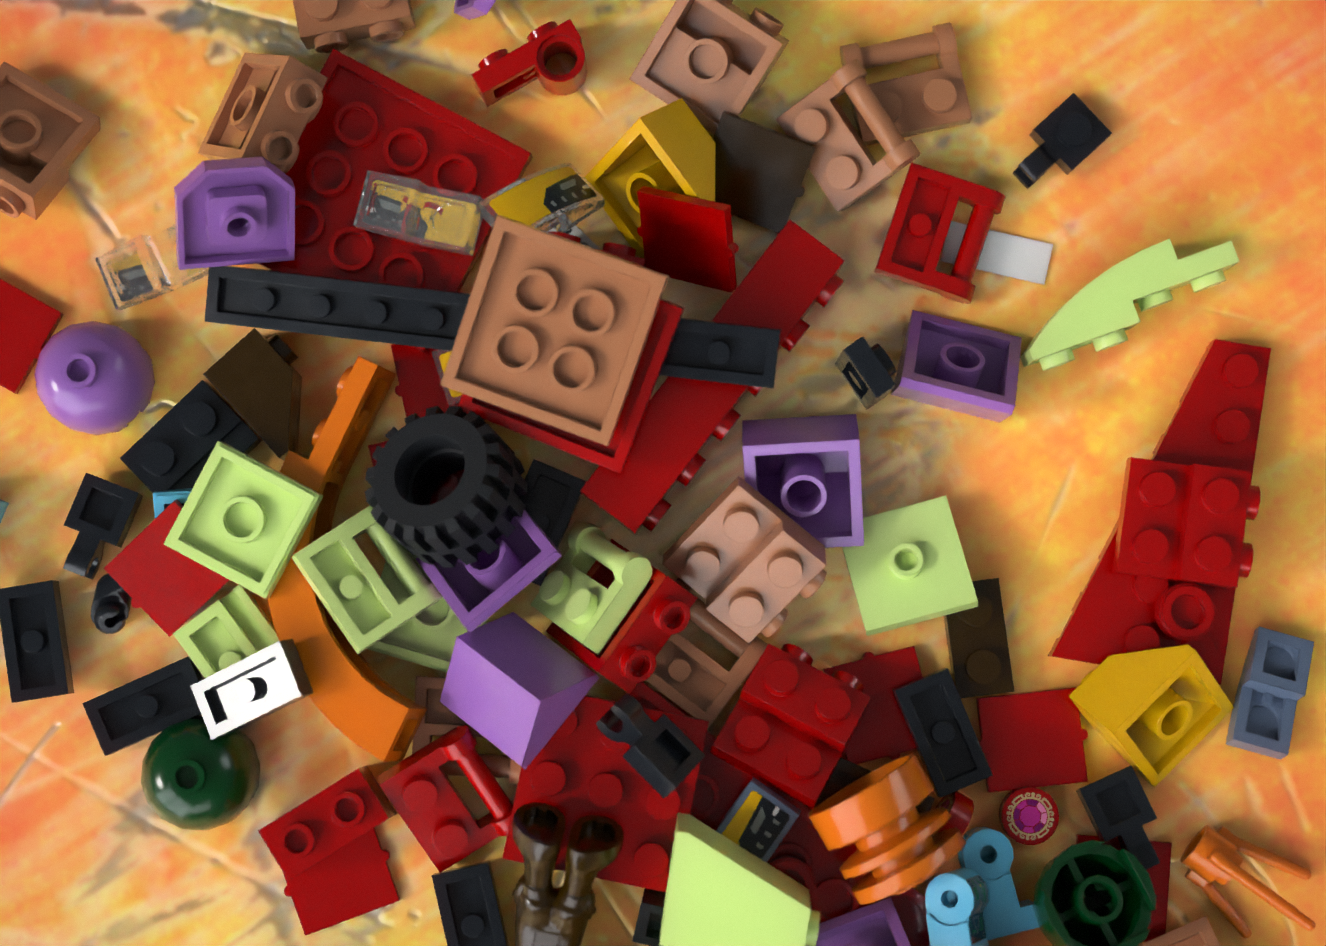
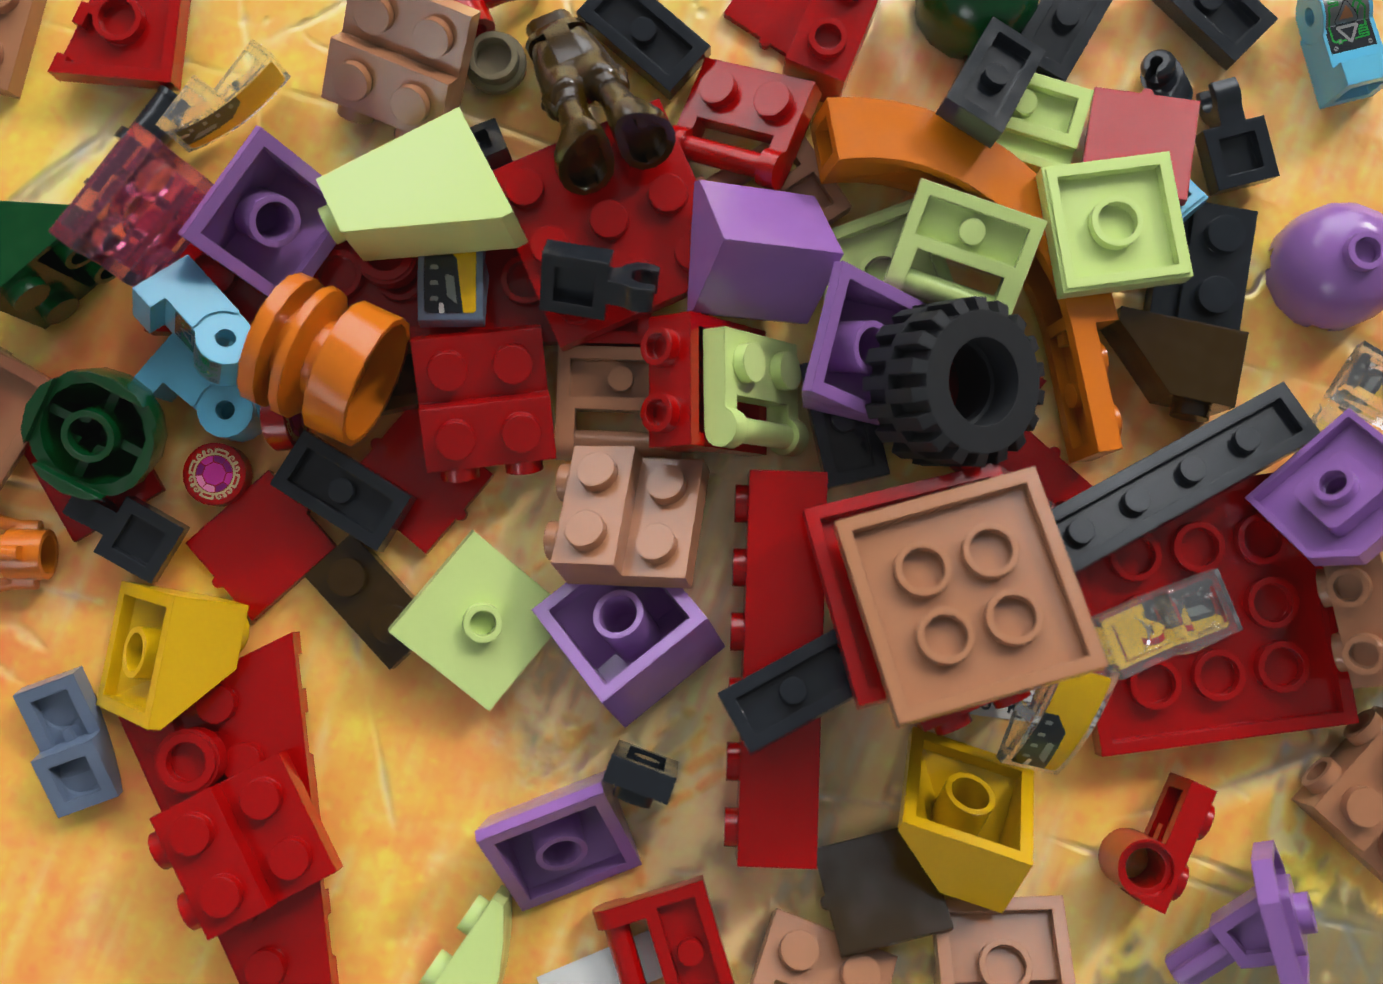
camera: 145 degrees right, 0 degrees up
red piece [637,186,739,293] -> none

